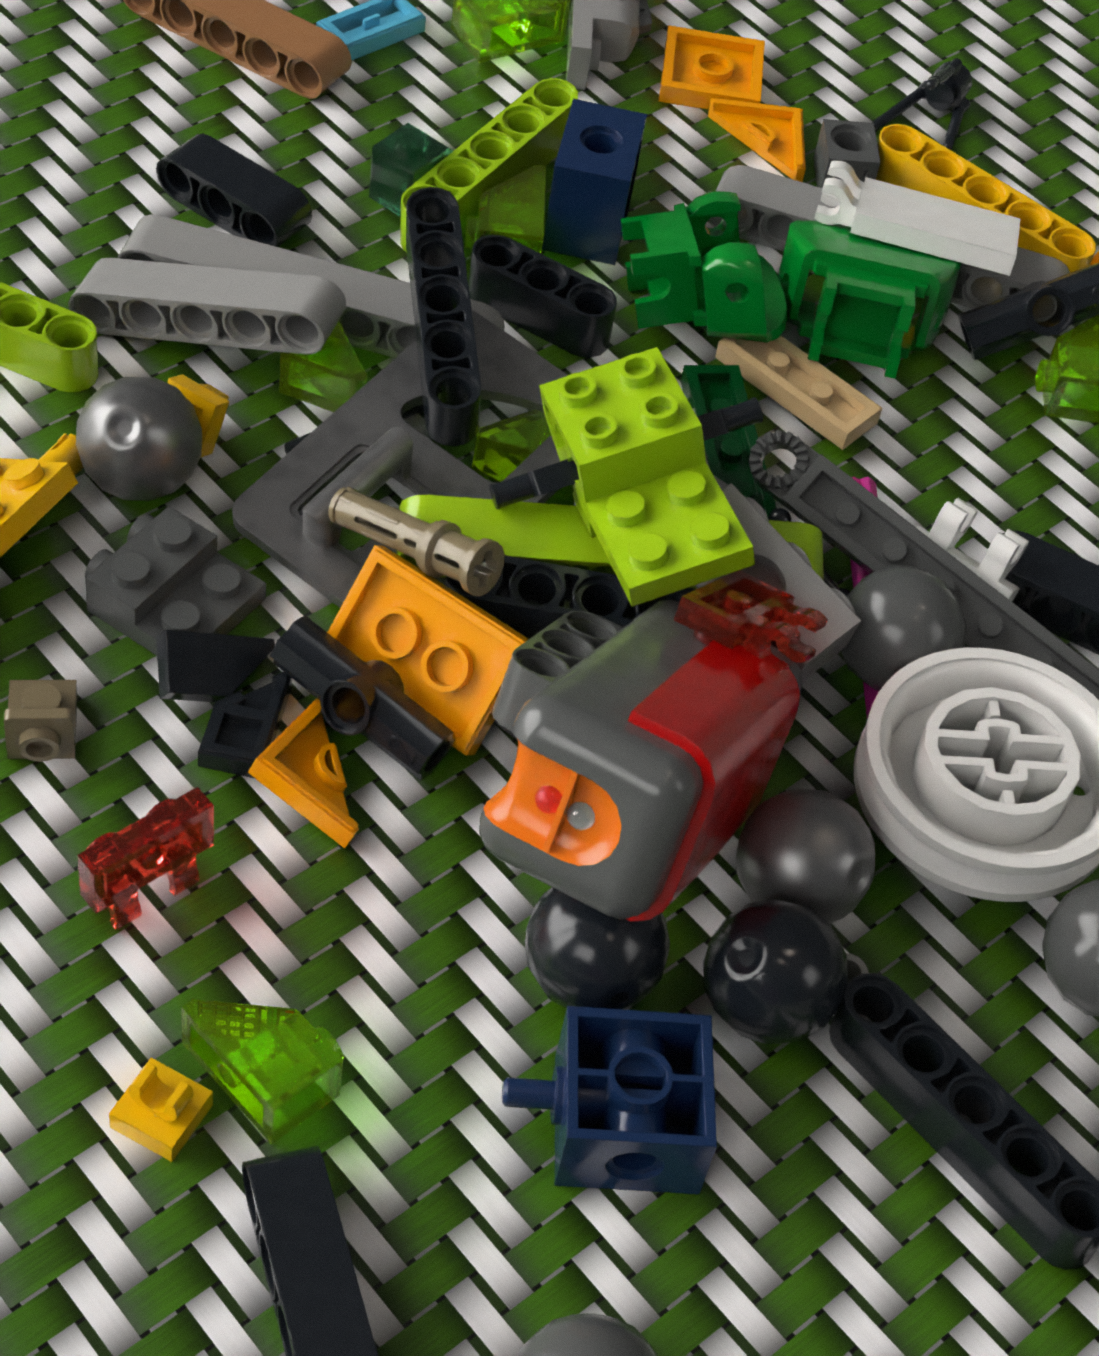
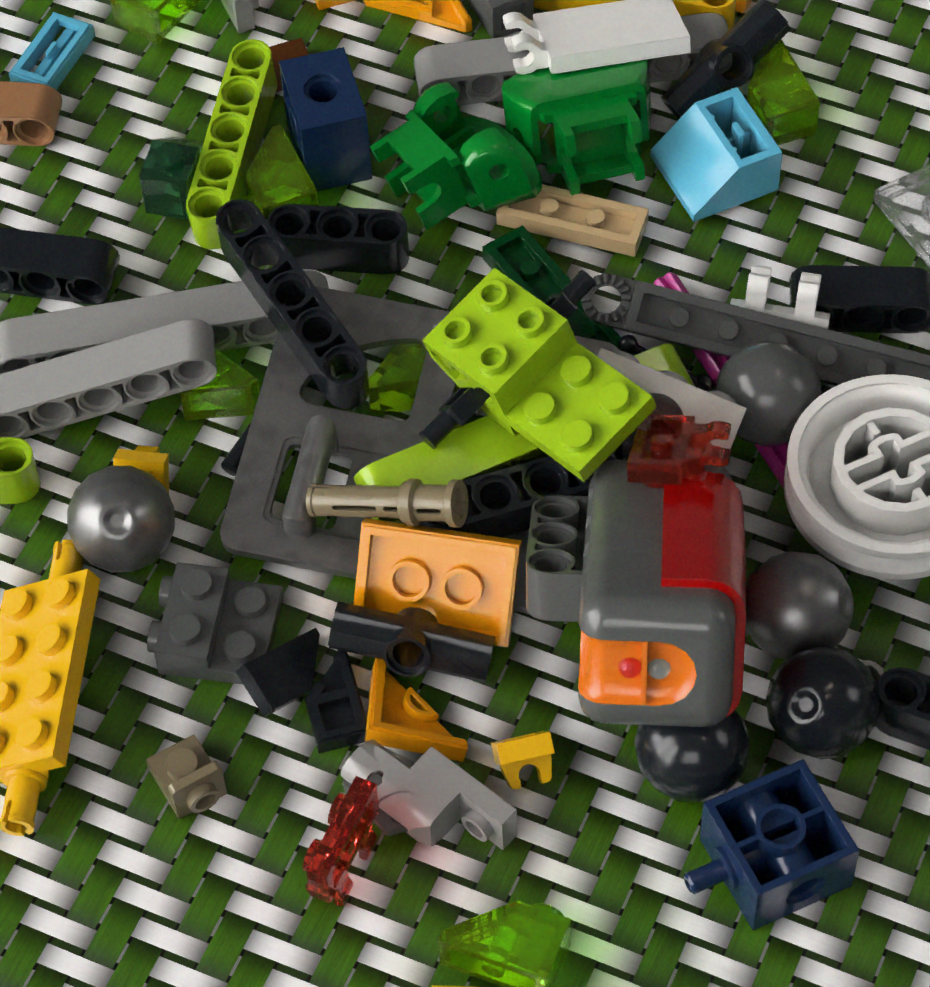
camera: 15 degrees left, 5 degrees up
none -> light grey plate [340,739,517,850]
none -> yellow tile [490,731,555,790]
none -> medium azure slope [650,87,782,222]

